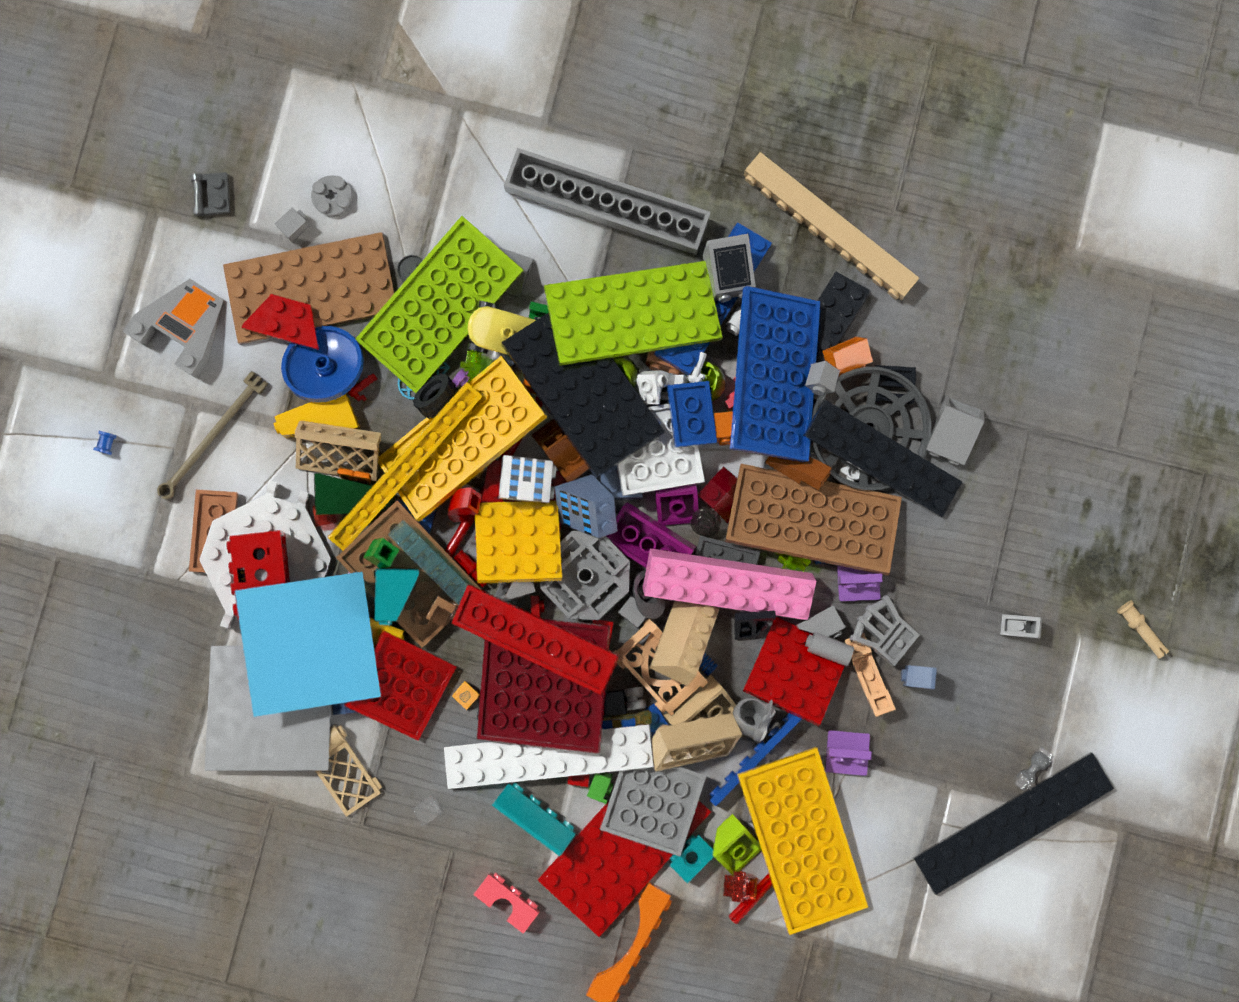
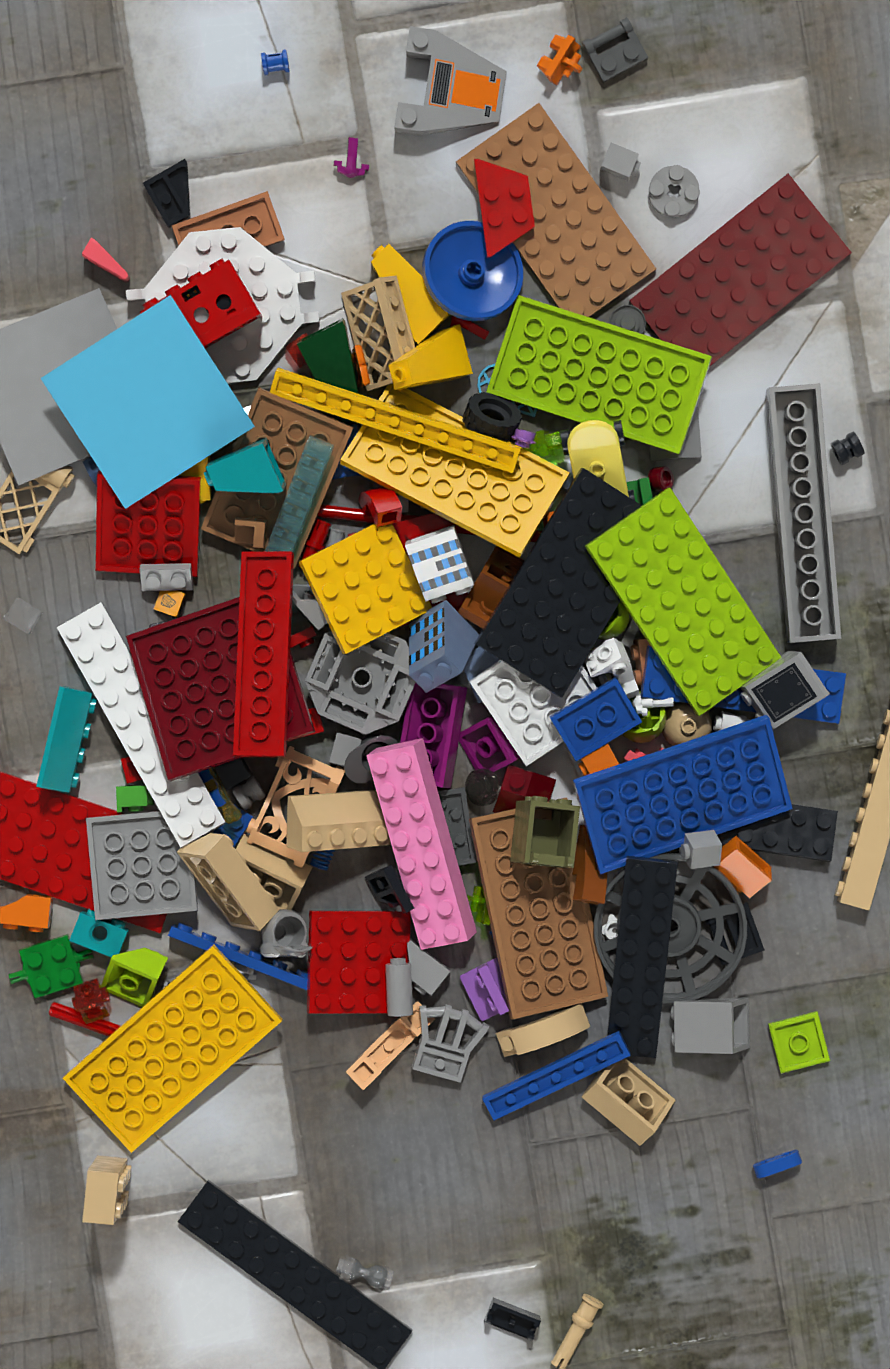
camera: 60 degrees right, 5 degrees up
dark tan hinge [157,371,268,500] -> none
green brick [363,538,400,568] -> none
medium lavender bracket [825,730,871,776] -> none
sand blue slope [900,665,937,689] -> none
light grey slope [1000,614,1042,639] -> none
none -> green plate [9,934,94,998]
none -> coral slope [82,237,130,283]
none -> tan brick [82,1155,131,1225]
none -> light grey plate [140,563,194,591]
none -> black wing [143,159,191,228]
none -> magenta piece [333,137,369,178]
none -> yellow slope [388,324,473,390]
none -> blue plate [482,1031,630,1120]
none -> black hinge [484,1297,541,1341]
none -> tan arch [496,1003,590,1057]
none -> olive container [510,796,580,868]
none -> orange hips [537,35,583,85]
none -> tan slope [582,1058,675,1146]
none -> dark red plate [629,173,852,367]
none -> dark red tile [648,466,674,492]
none -> tan cylinder [662,702,712,746]
none -> blue beam [753,1150,802,1178]
none -> lime tile [768,1011,830,1073]
none -> black wheel [830,431,865,465]

